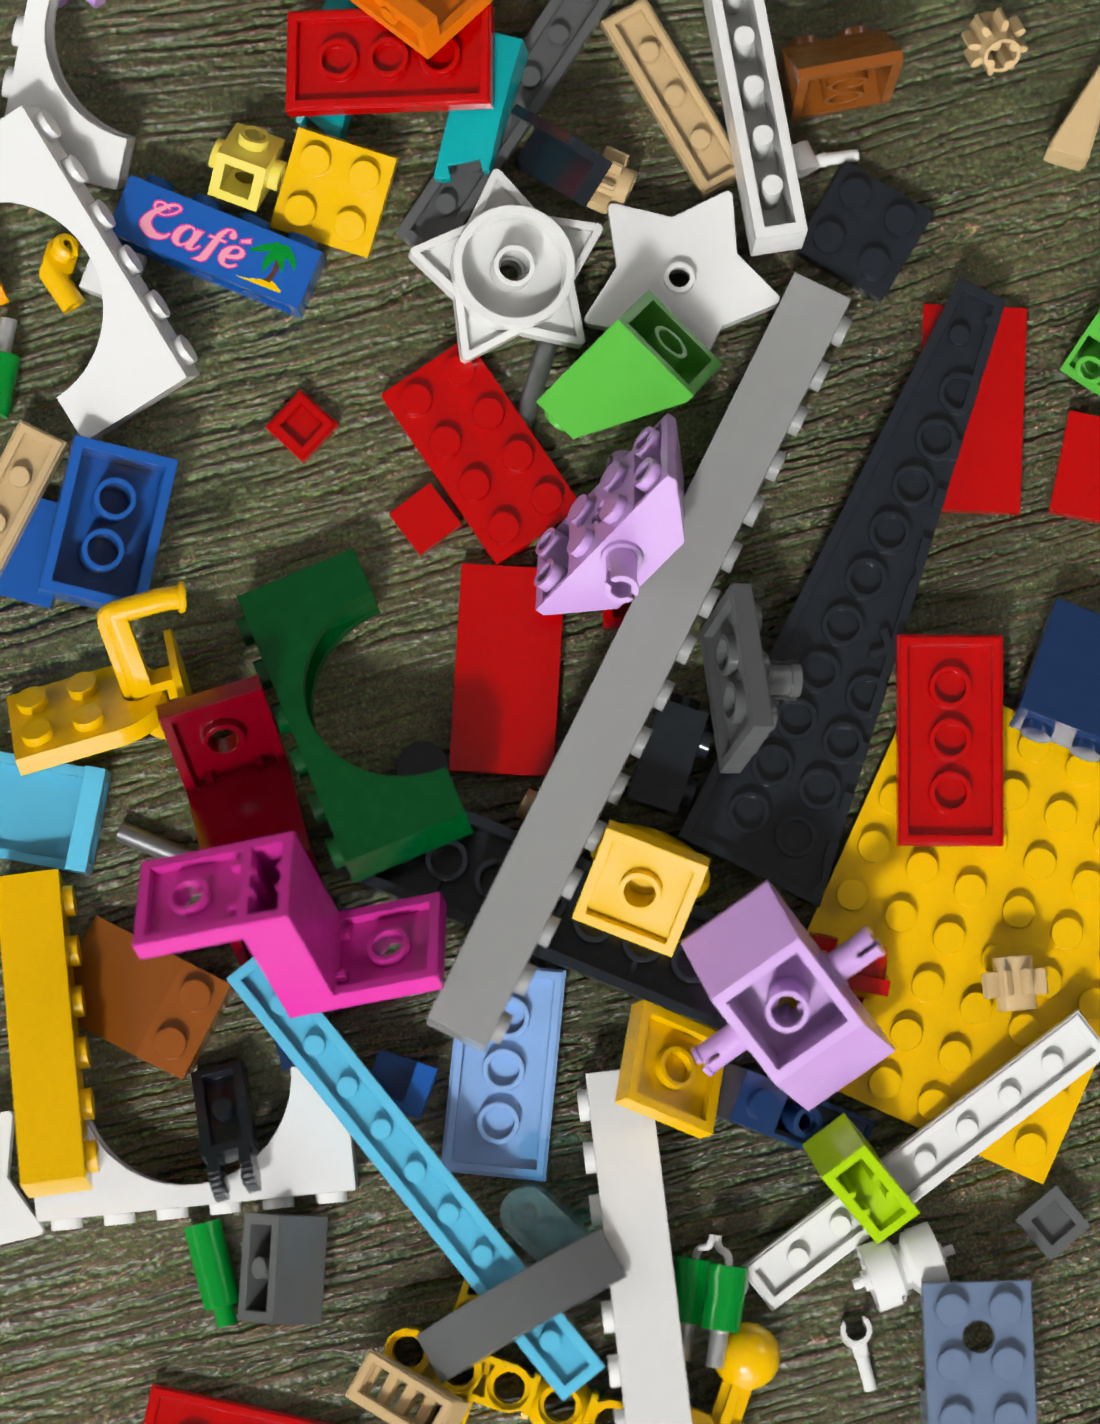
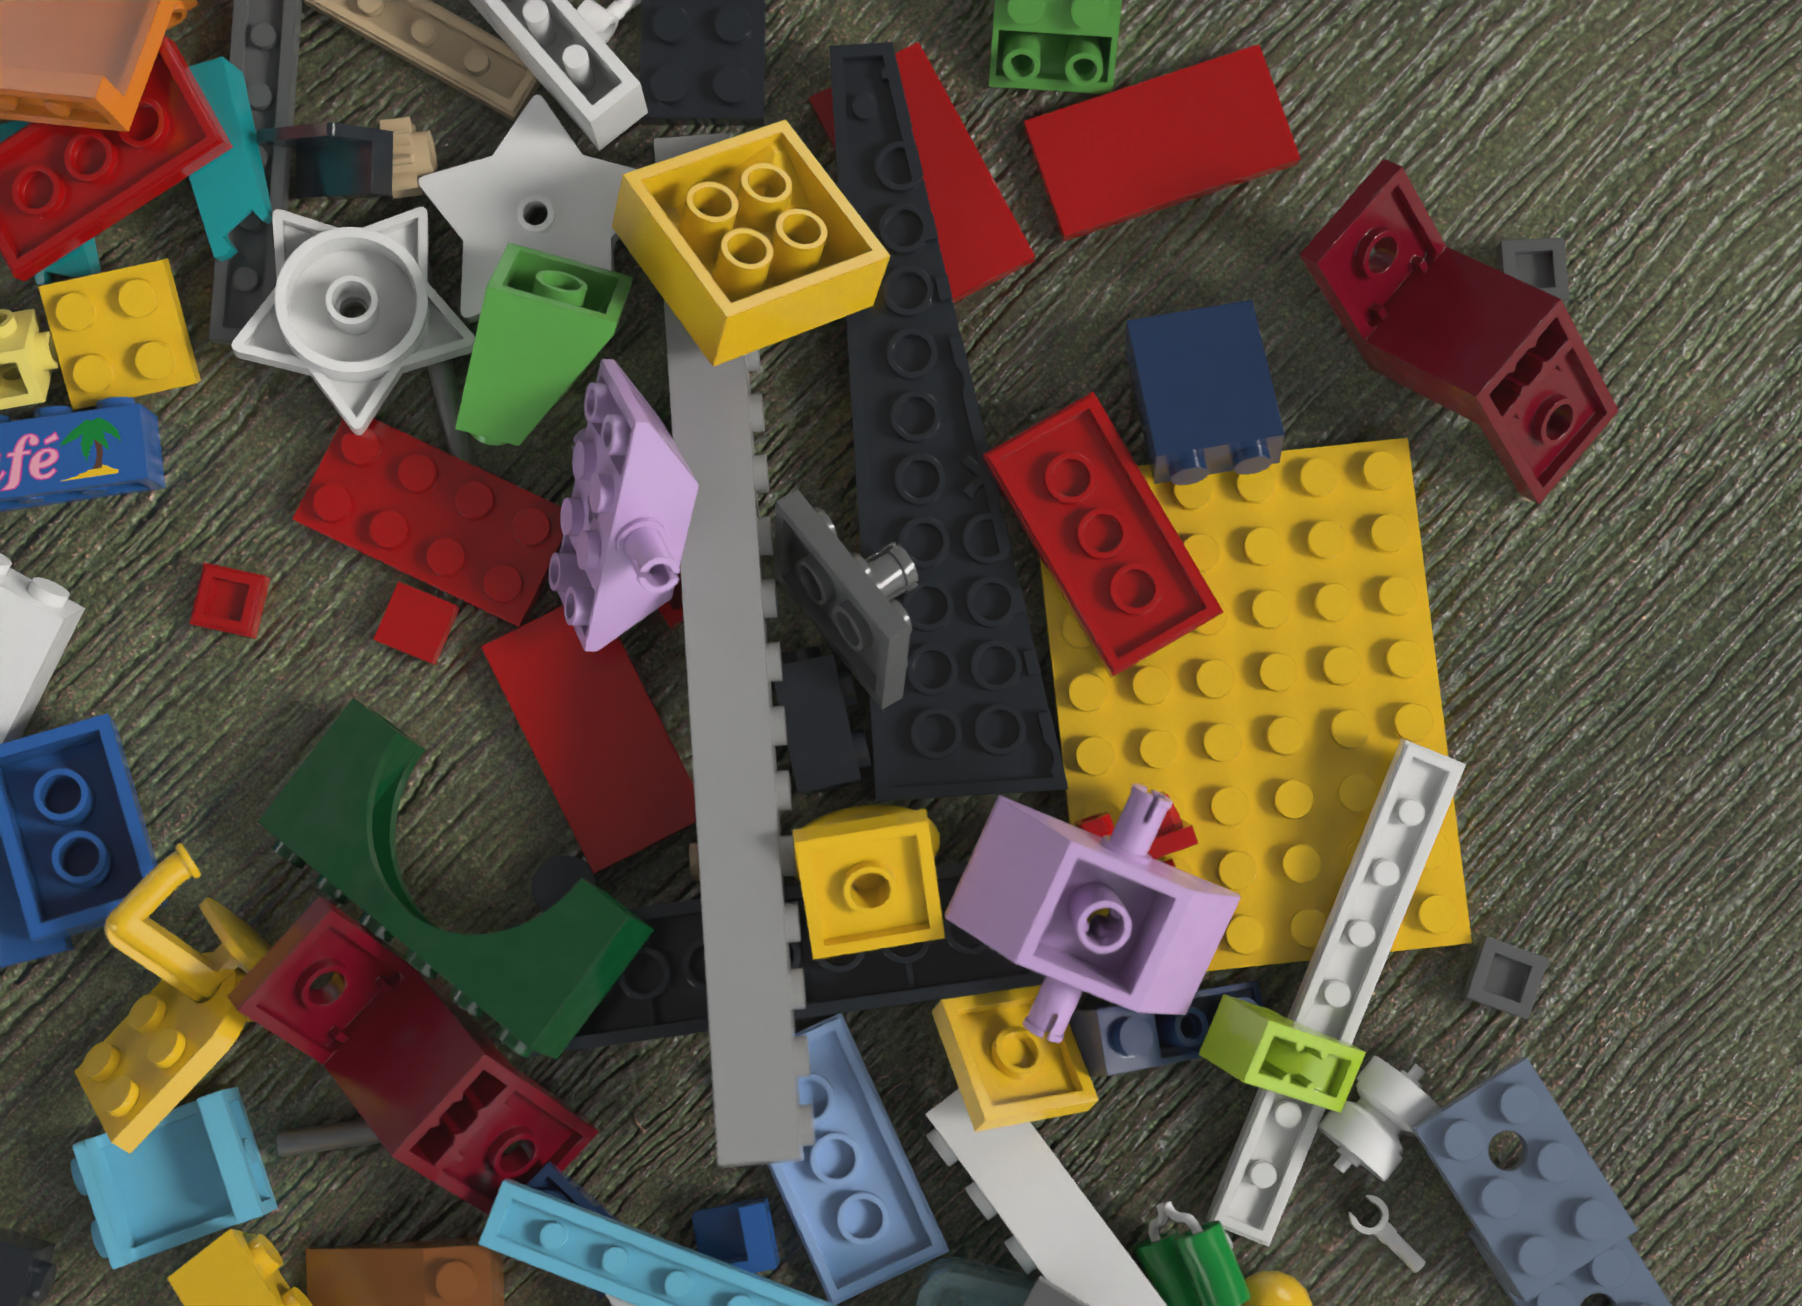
camera: 30 degrees left, 0 degrees up
dark pink bracket [132,831,447,1018] -> none
tan gear [981,955,1048,1012] -> none
none -> yellow slope [611,119,890,367]

